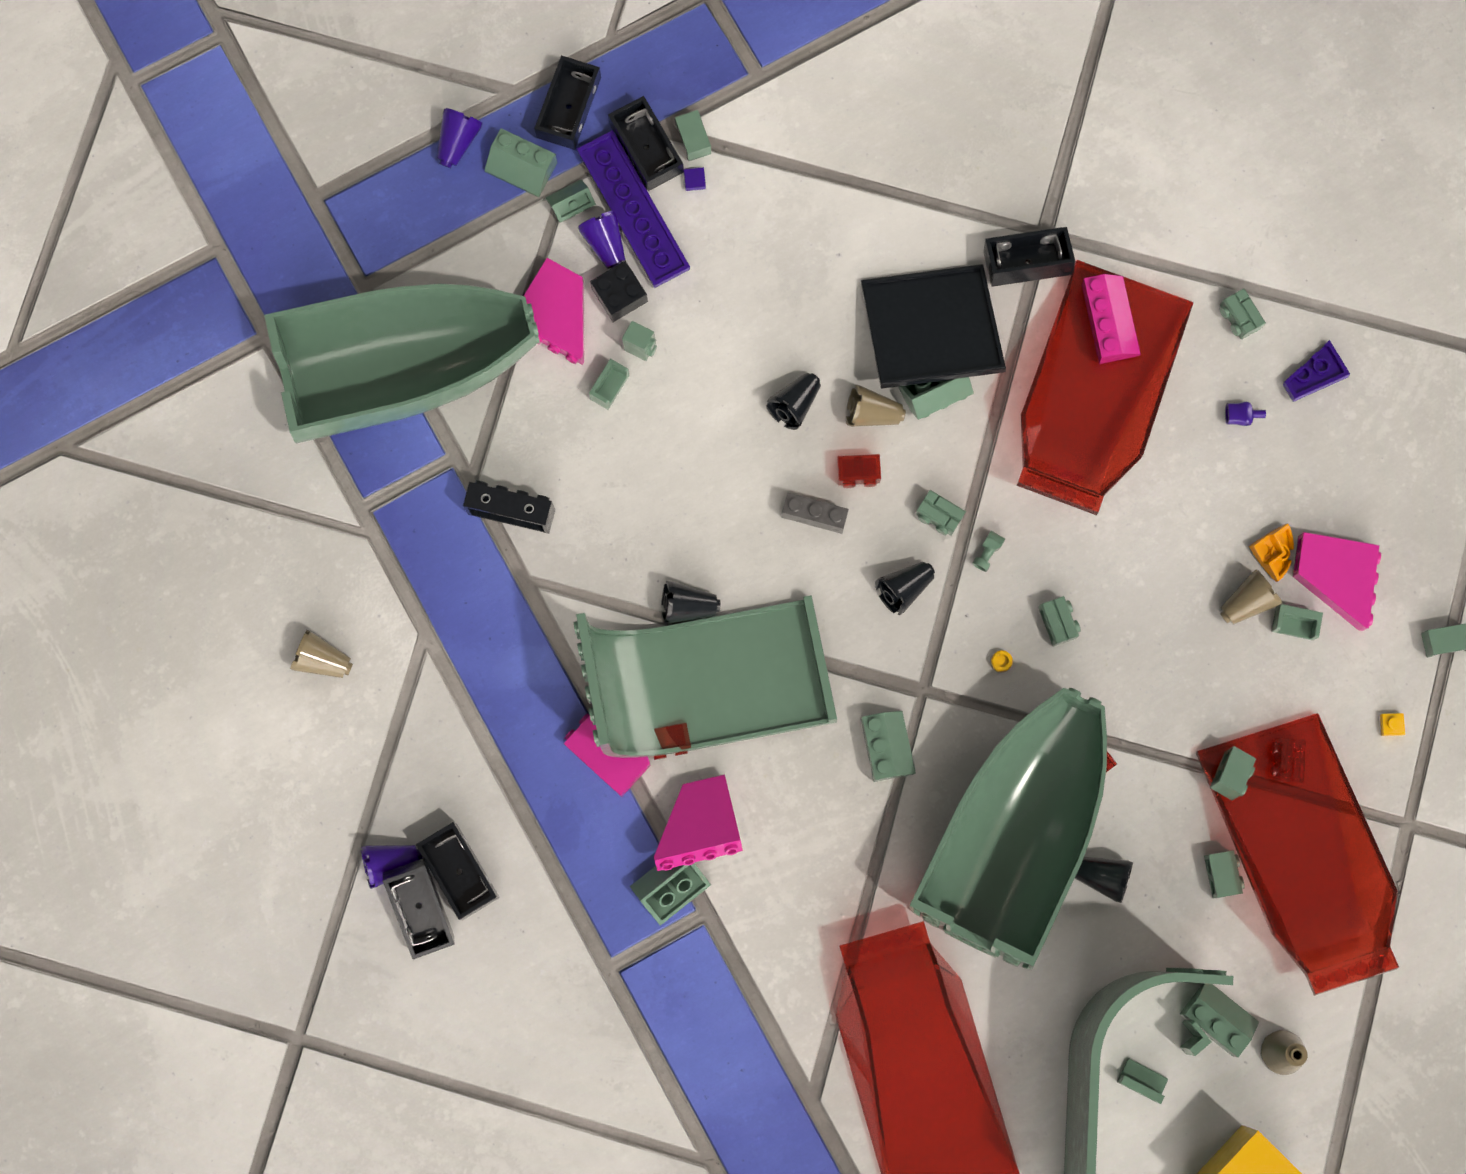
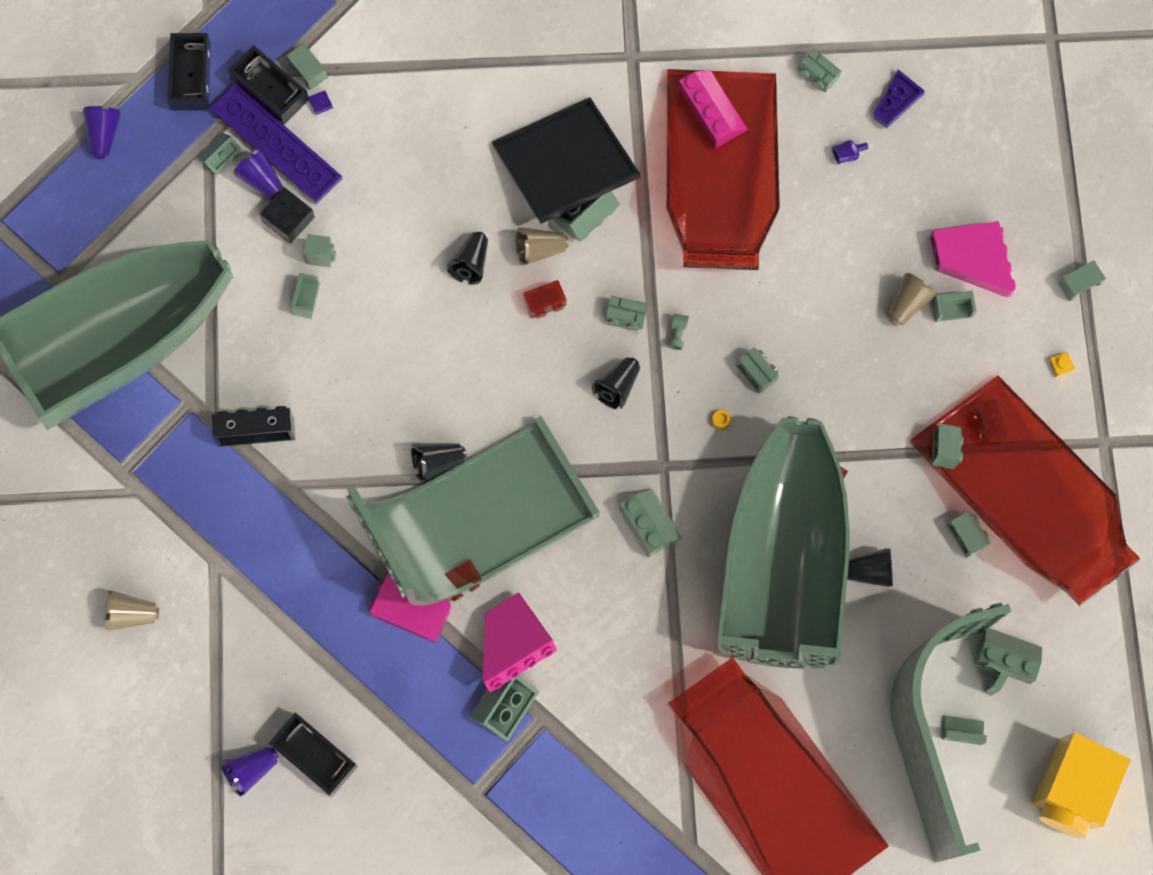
camera: 25 degrees left, 5 degrees down
black piece [383,858,455,960] -> none
sand green slope [484,128,557,197] -> none
dark pink slope [524,258,584,365] -> none
flat silver brick [782,493,849,534] -> none
black piece [983,227,1076,287] -> none
light orange brick [1249,524,1294,582] -> none
dark tan cone [1261,1030,1308,1075] -> none

